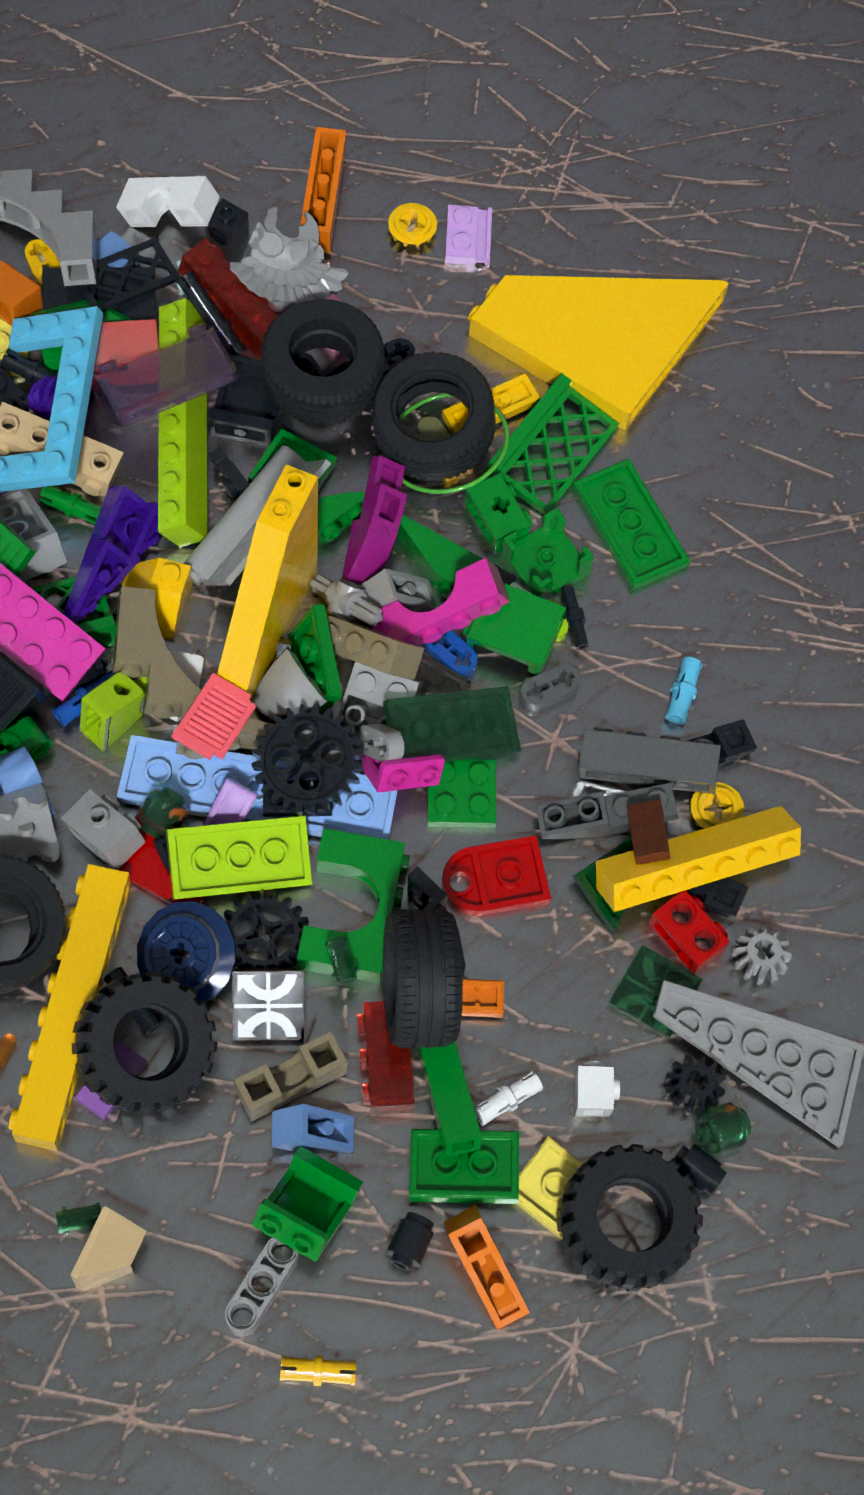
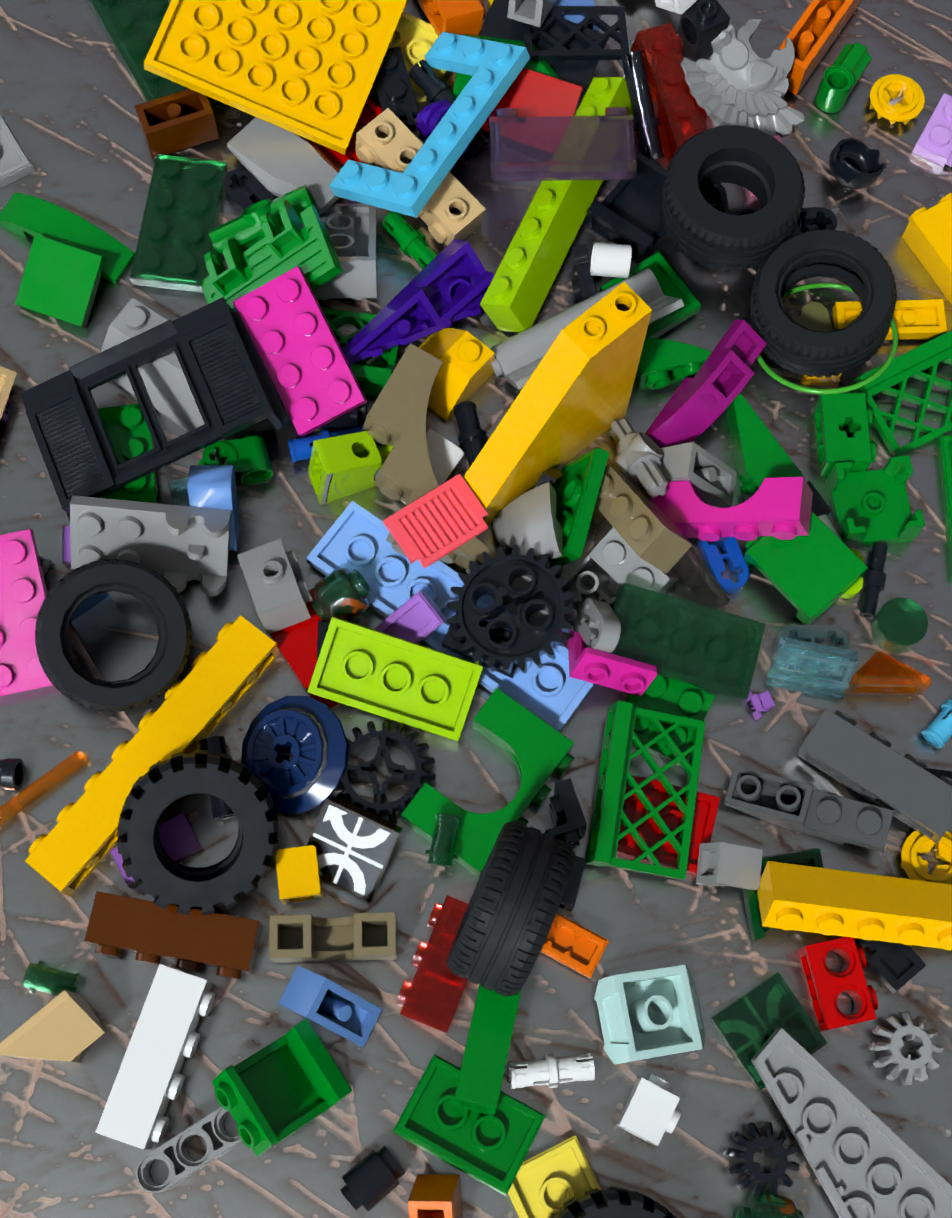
camera: 30 degrees right, 5 degrees up
copper tile [627,799,671,865] -> none
none -> reddish brown brick [84,891,263,980]
none -> white brick [95,964,215,1150]
none -> yellow panel [275,845,324,904]
none -> black pin [453,401,488,468]
none -> green fence [585,700,706,880]
none -> white piece [590,241,632,279]
none -> light aqua slope [594,965,705,1065]
none -> light grey panel [696,842,763,890]
none -> medium lavender piece [744,691,775,721]
none -> clear light blue plate [766,637,858,700]
none -> green piece [815,42,872,113]
none -> black hair [829,138,886,189]
none -> clear orange slope [843,650,931,695]
none -> clear green piece [870,598,928,654]

